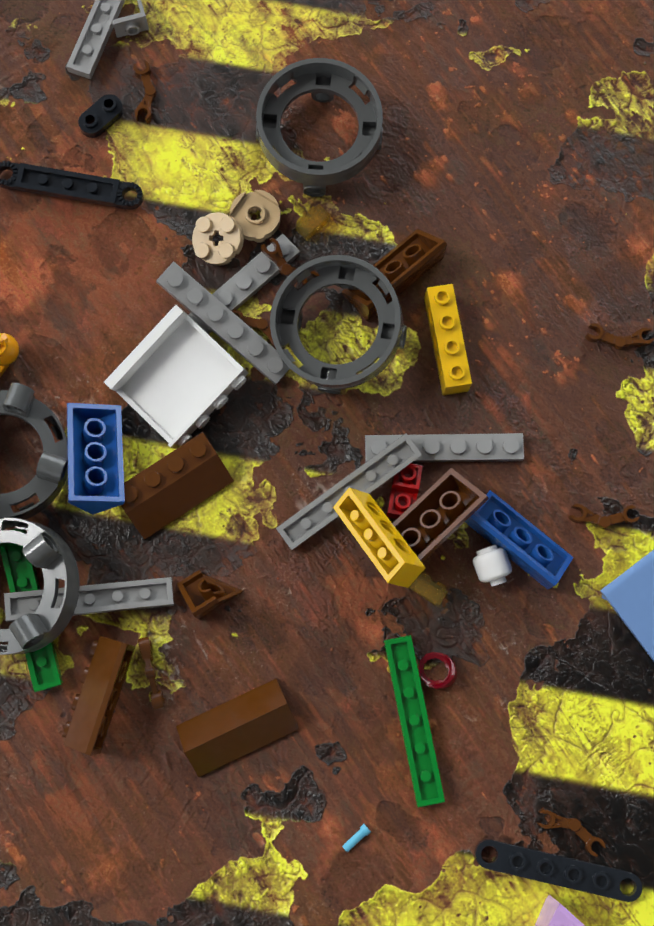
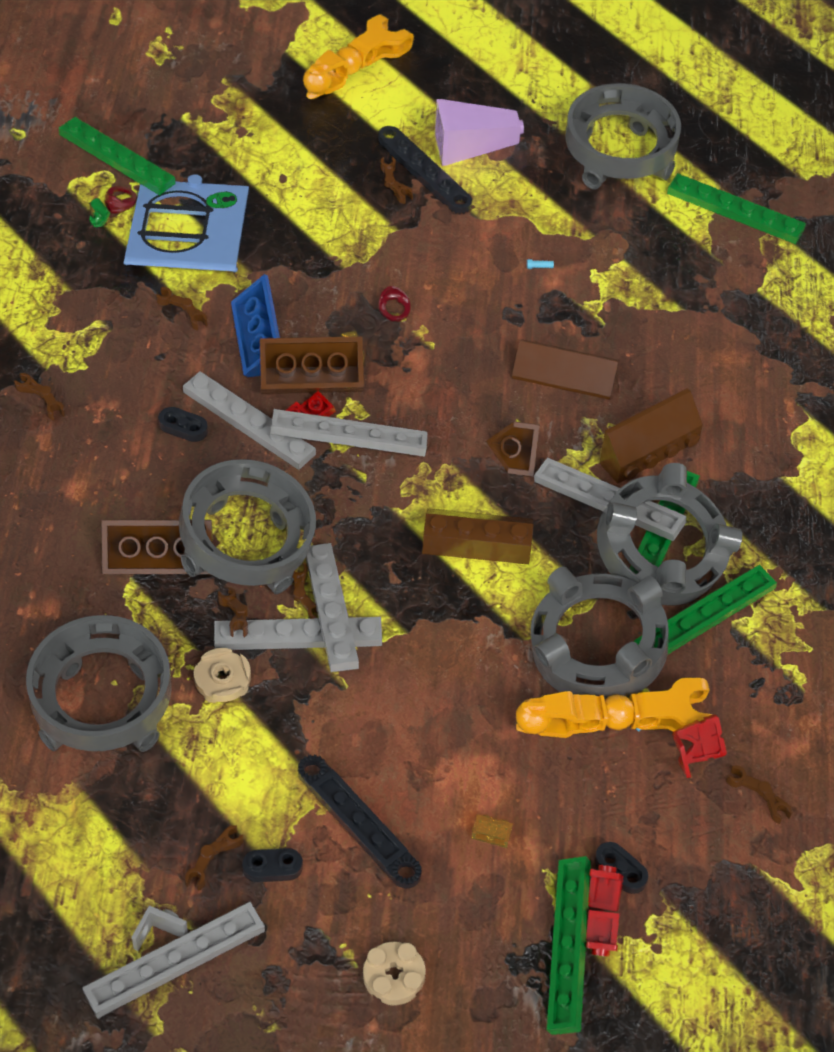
camera: 140 degrees left, 25 degrees down
blue slope [67,403,125,515] -> none
white panel [104,305,248,449] -> none
reddish brown piece [138,636,165,709] -> none
tan plate [192,212,244,265] -> none
clear yellow piece [296,204,330,241] -> none
yellow brick [333,487,426,588] -> none
green plate [384,635,445,807] -> none
yellow brick [424,284,472,395] -> none
white head [473,545,512,586] -> none
none -> black plate [158,407,208,442]

